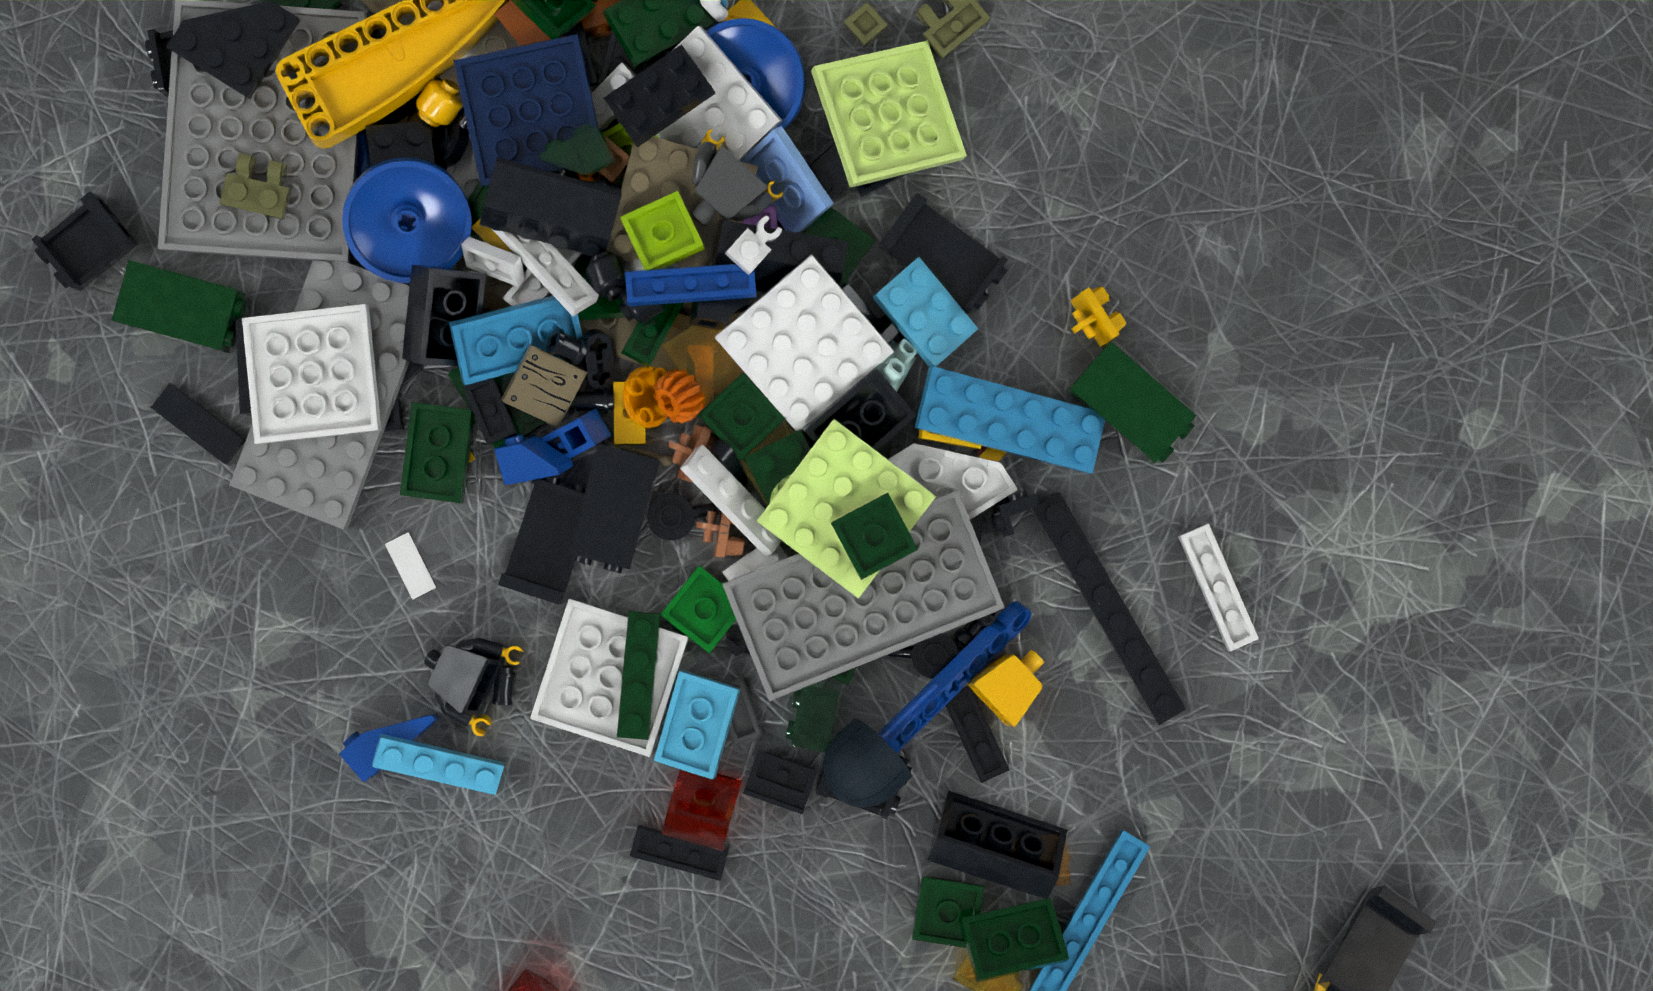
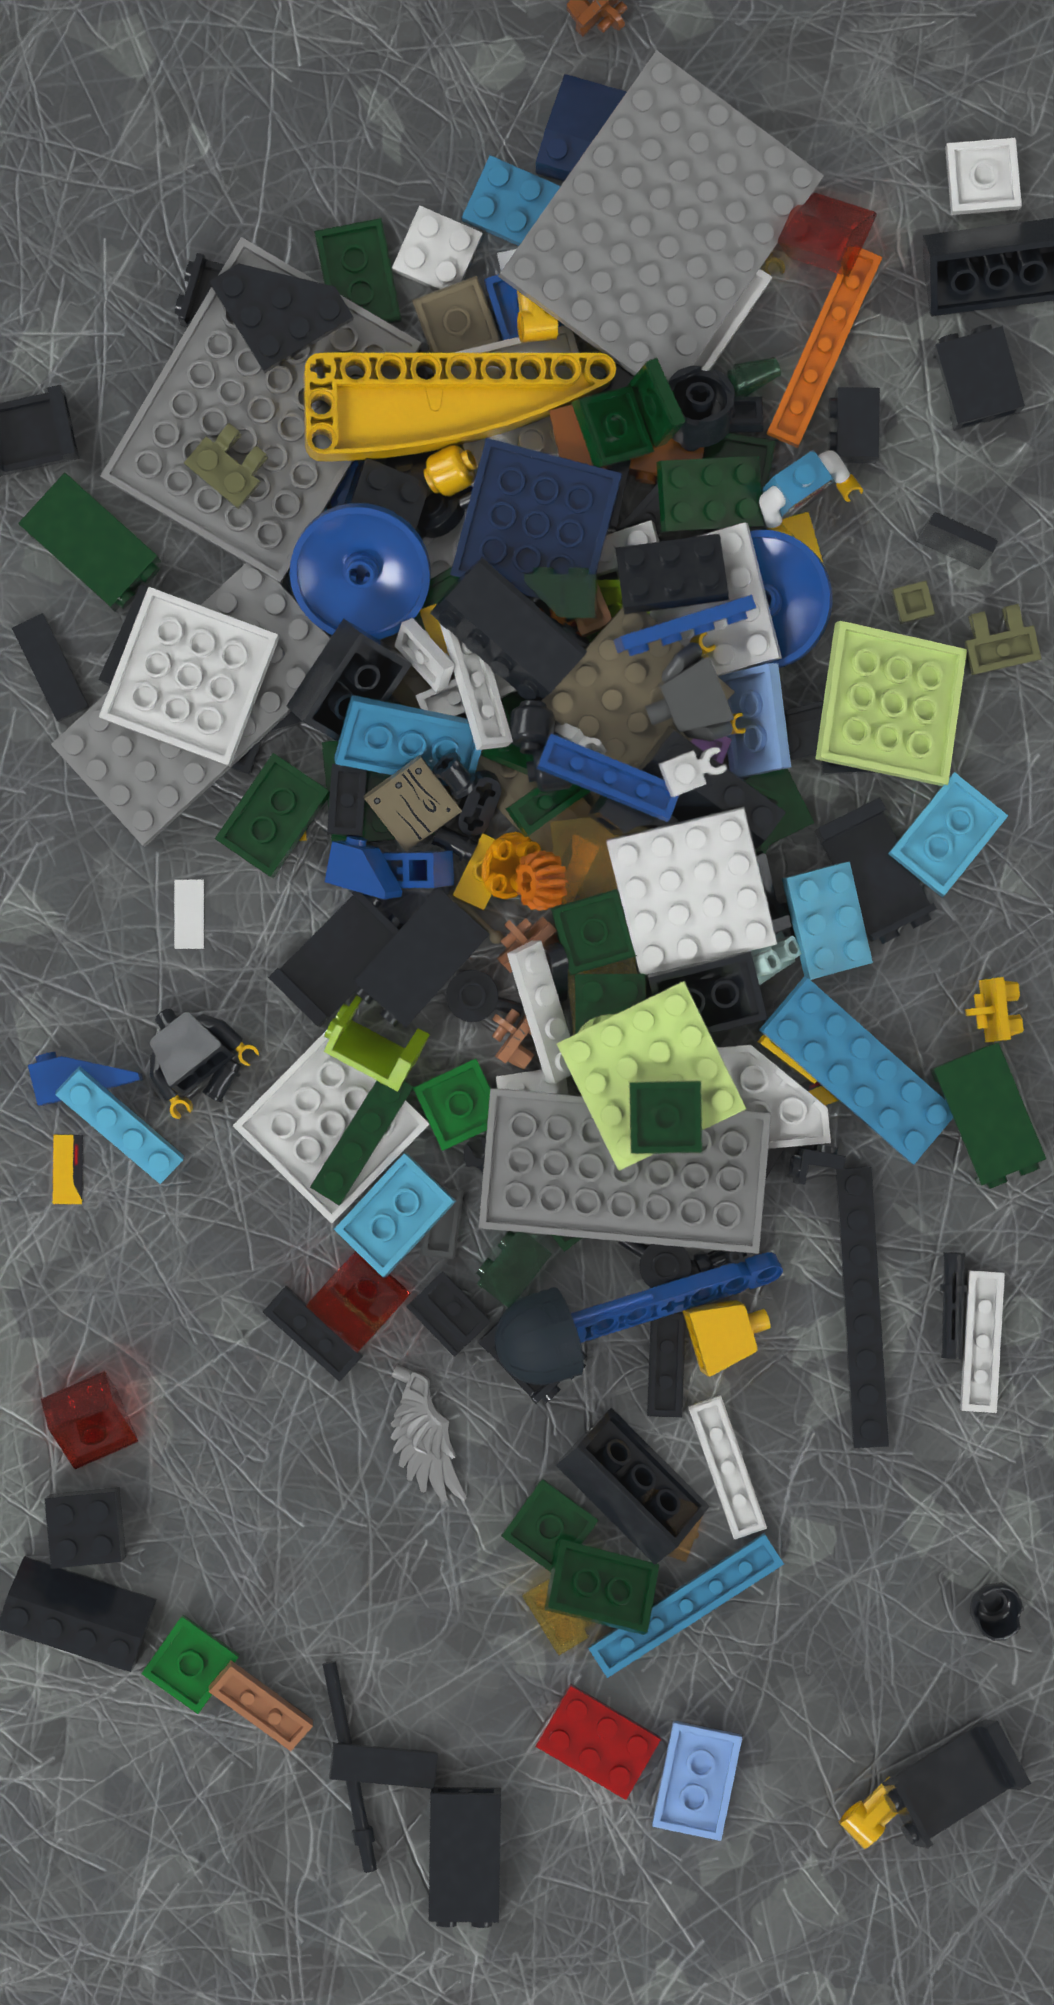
camera: 35 degrees right, 0 degrees up
lime plate [620,191,705,271] -> none
none -> yellow sticker [52,1135,83,1204]
none -> lime panel [323,995,430,1091]
none -> light grey animal [391,1364,467,1502]
none -> blue plate [613,595,756,657]
none -> white tile [688,1395,767,1540]
none -> medium azure plate [888,772,1008,897]
none -> black pin [940,1252,968,1359]
none -> black hair [970,1582,1024,1641]

